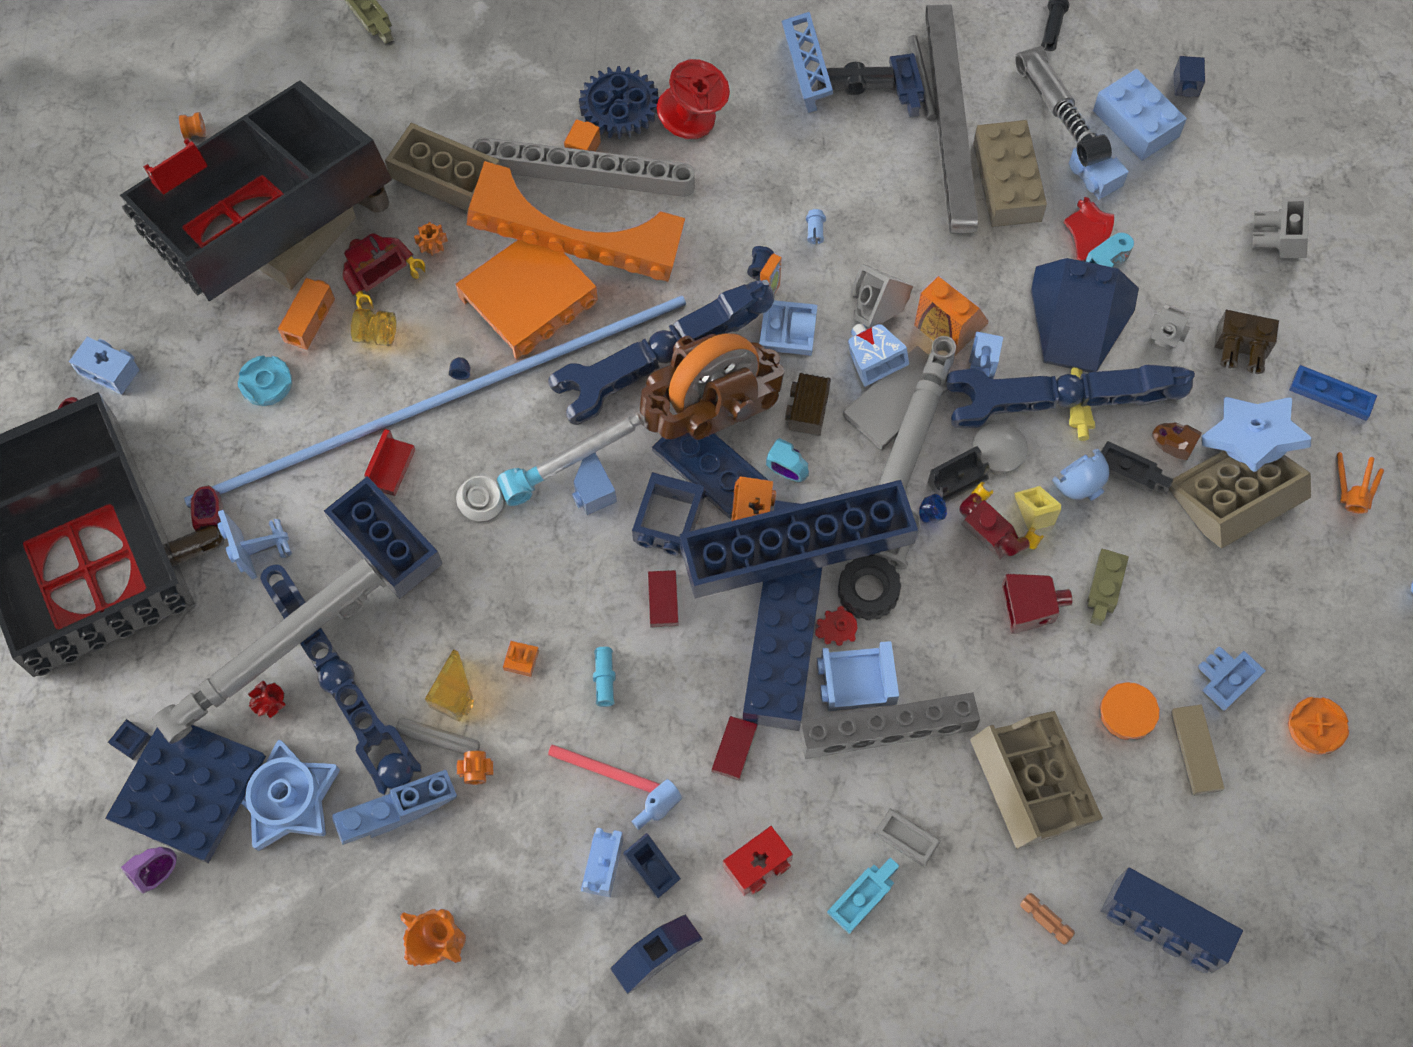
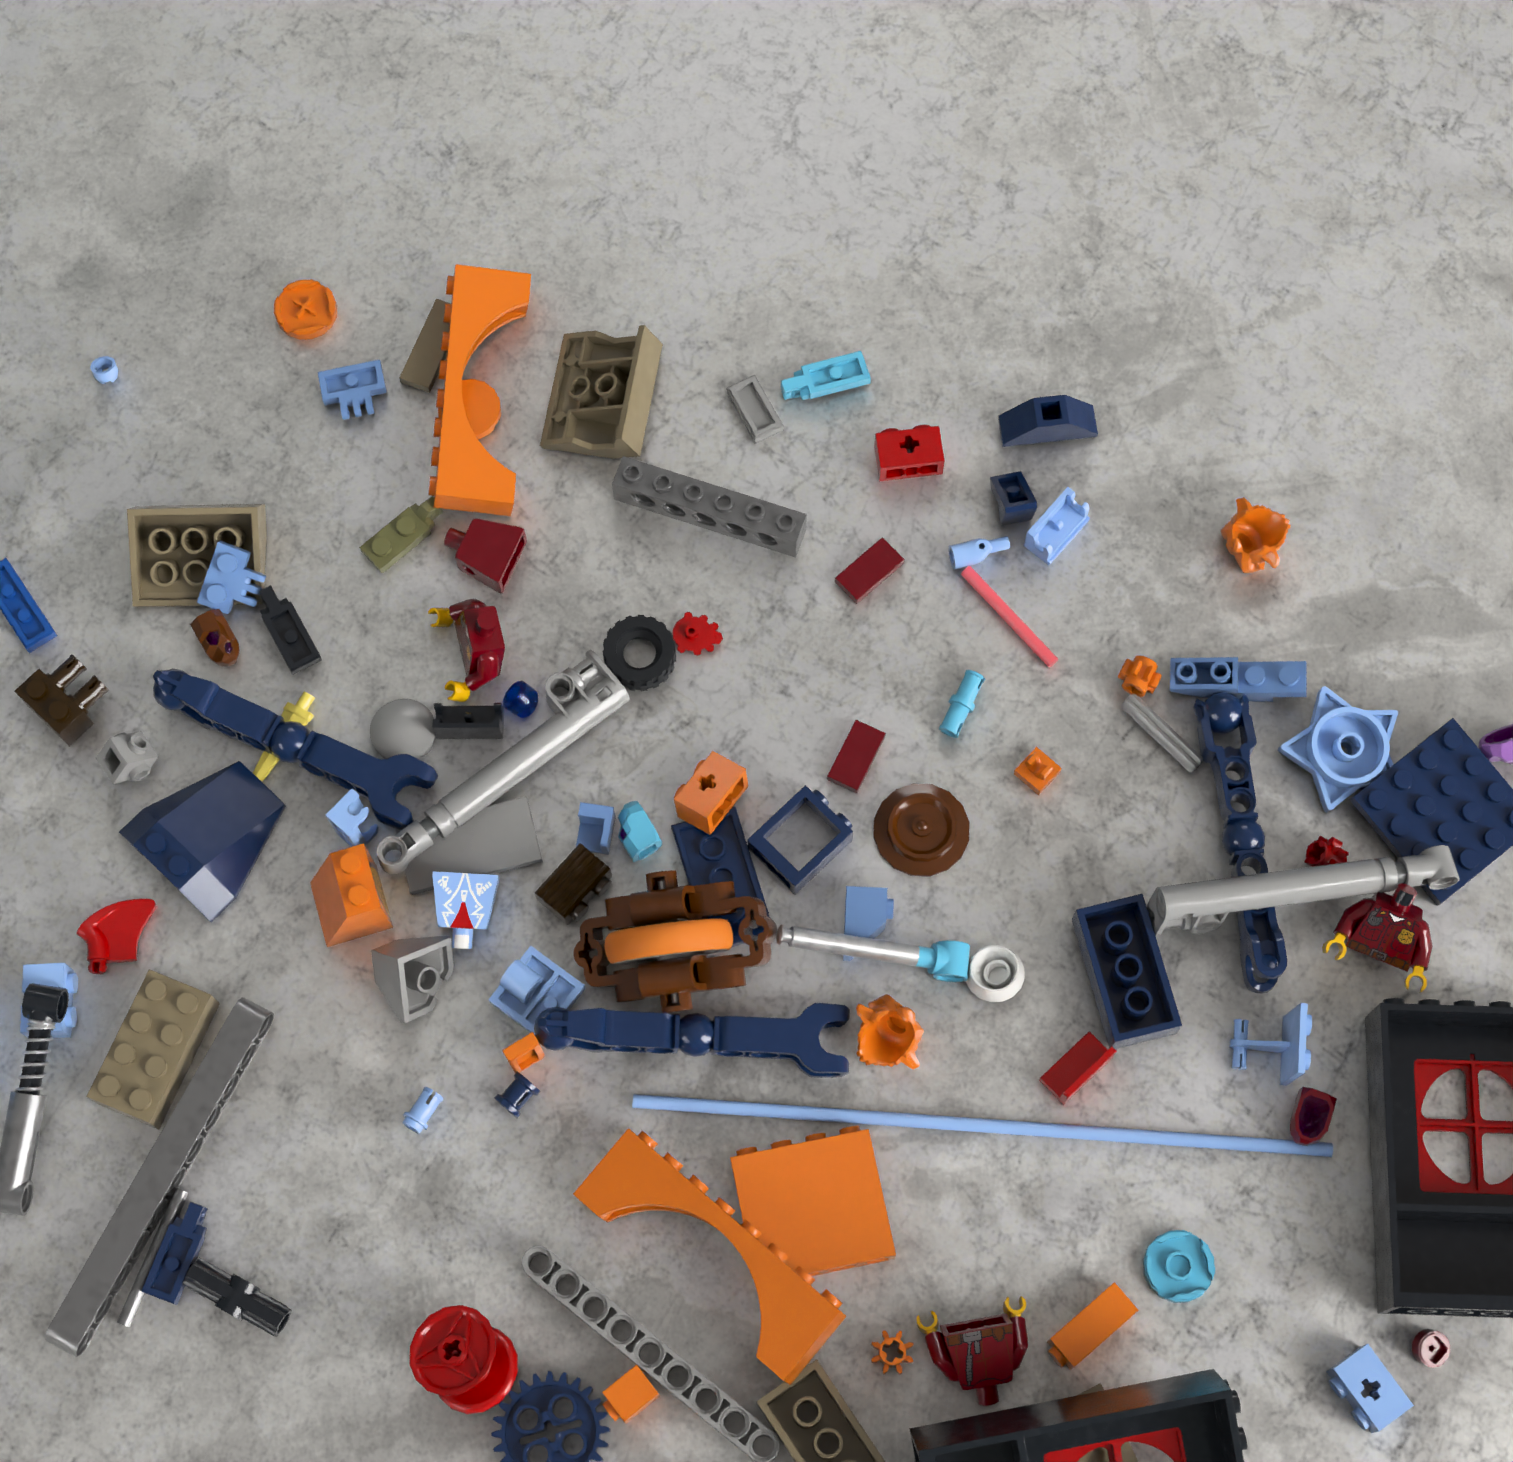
camera: 150 degrees left, 5 degrees up
dark blue tile [108,719,151,760] -> none
dark brown hinge [168,525,225,565] -> none
clear yellow wheel [351,308,397,347] -> none
clear yellow slope [425,649,474,722] -> none
dark blue hinge [449,357,471,380] -> none
dark blue brick [679,480,918,599] -> none
dark blue brick [743,500,823,731] -> none
medium blue fence [782,12,834,113] -> none
light blue panel [817,641,899,711] -> none
light yellow slope [1014,486,1061,530] -> none
nougat axle [1020,893,1075,945] -> none
light blue cylinder [1052,449,1110,501] -> none
medium azure leg [1085,233,1134,267] -> none
dark blue brick [1101,867,1243,973] -> none
light blue plate [1202,397,1311,472] -> none
orange plant [1337,452,1384,514] -> none
none -> medium blue hinge [197,541,266,614]
none -> orange arch [428,264,531,516]
none -> medium blue panel [576,802,616,855]
none -> orange hair [856,994,924,1069]
none -> reddish brown piece [874,783,970,877]
none -> dark red torso [1322,883,1433,993]

